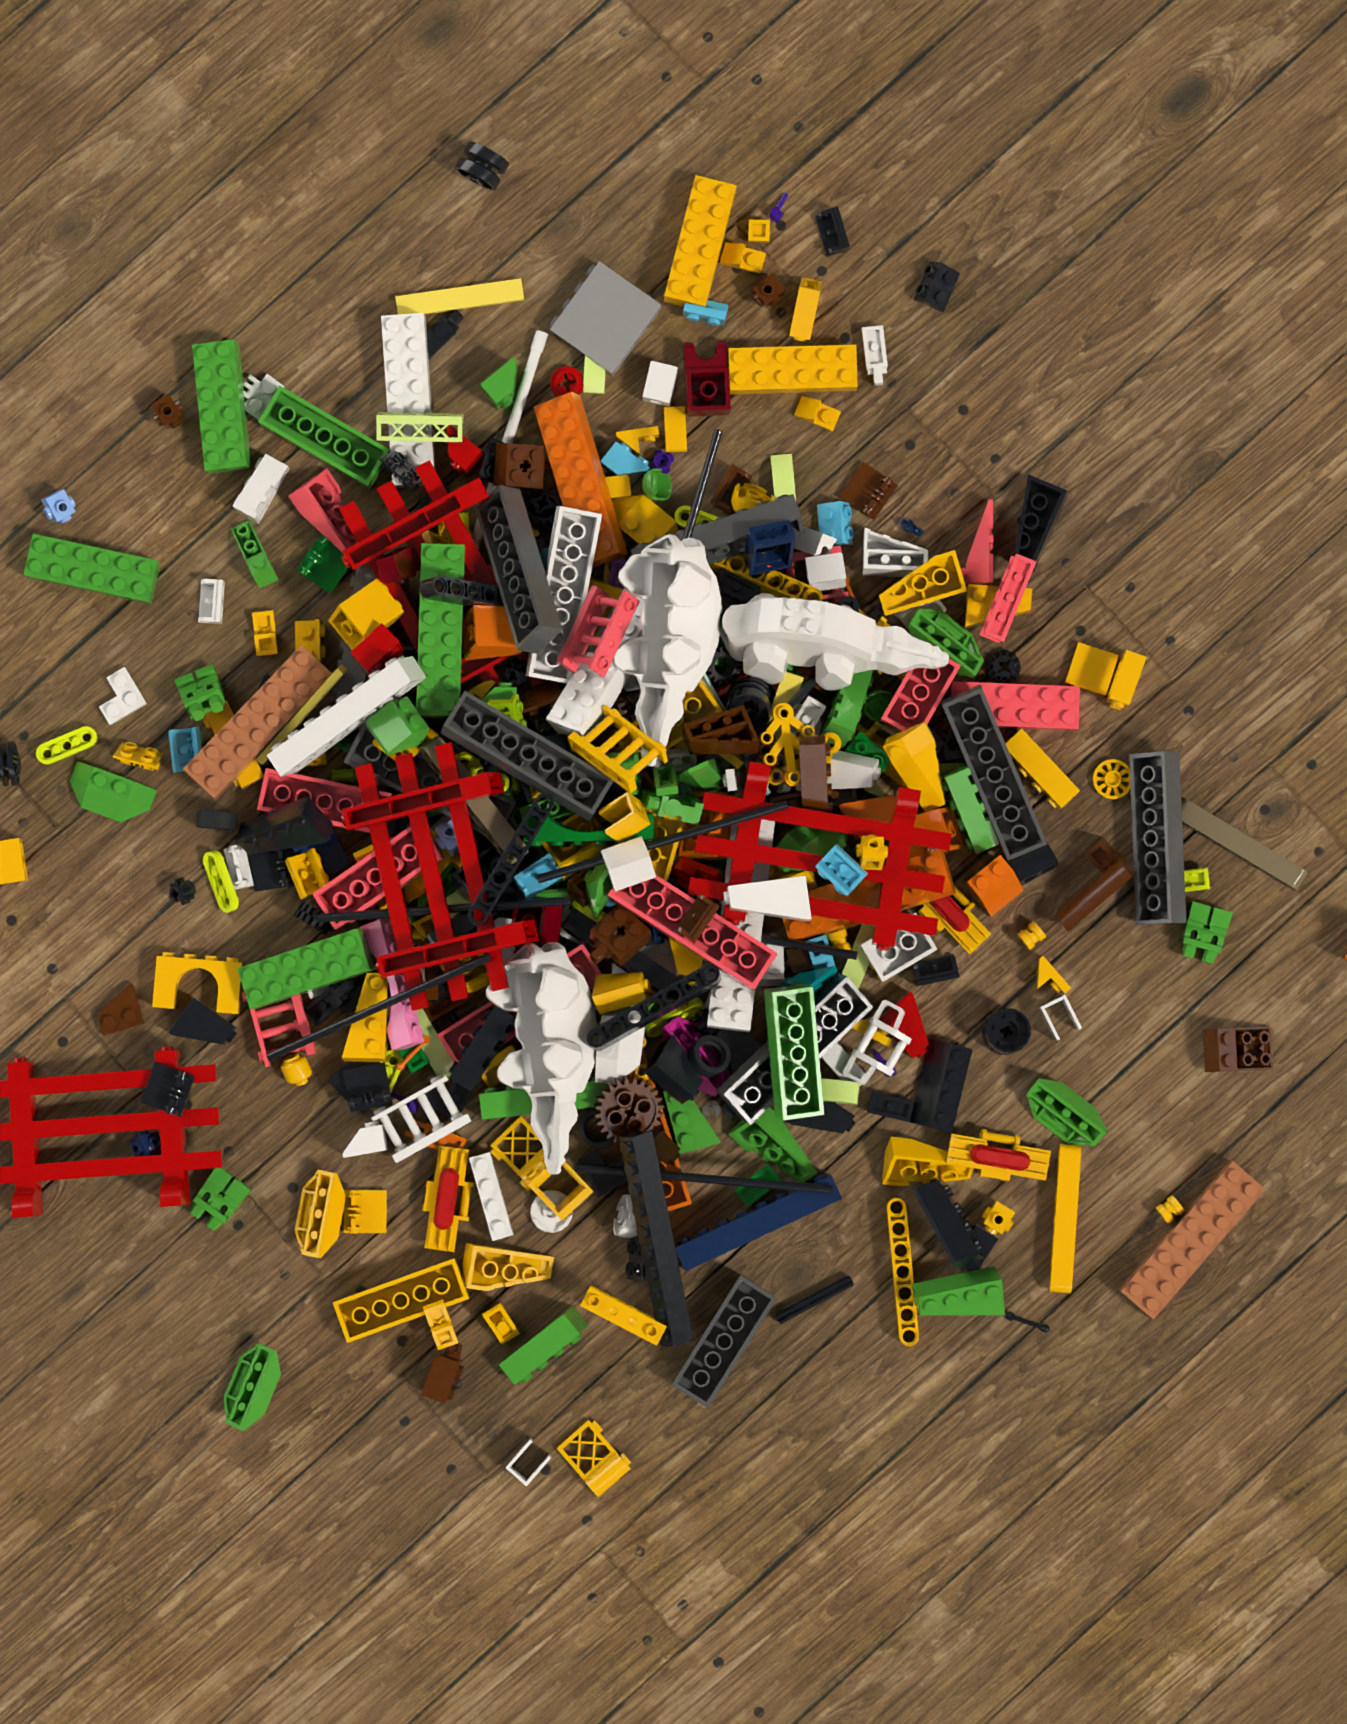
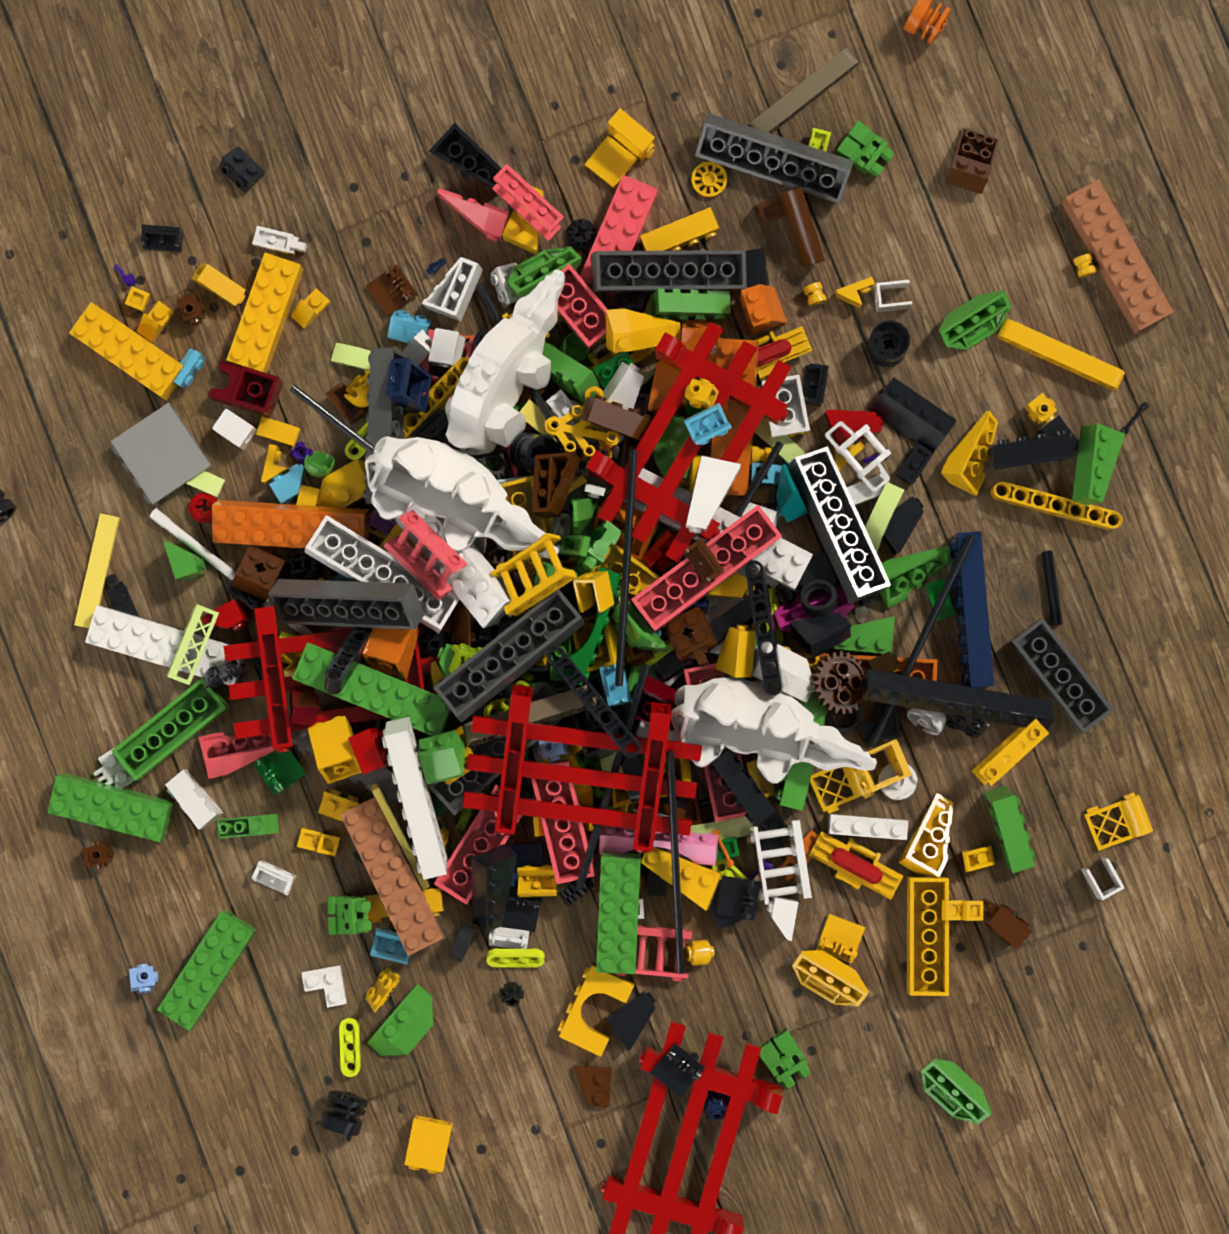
camera: 70 degrees left, 0 degrees up
black hinge [305,980,356,1026] -> none
white slope [601,836,656,891] -> none
bright green brick [764,984,824,1121] -> none
yellow wedge [879,550,967,616] -> none
yellow piece [946,1129,1051,1182] -> none

